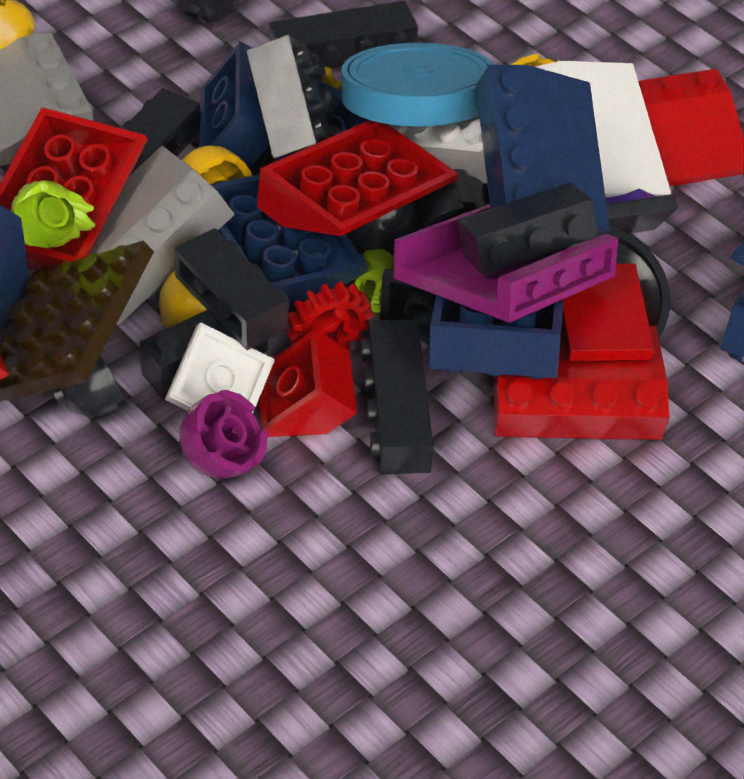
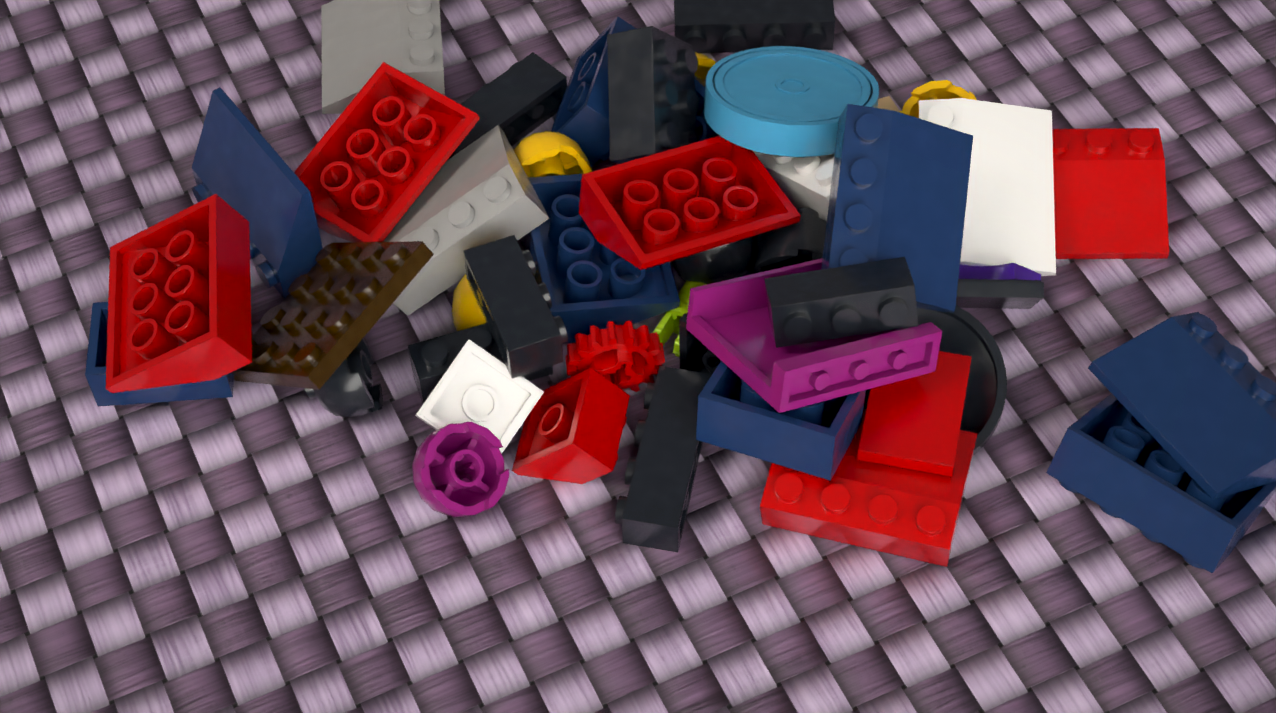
camera: 20 degrees right, 5 degrees up
lime hair [11,180,95,248] -> none

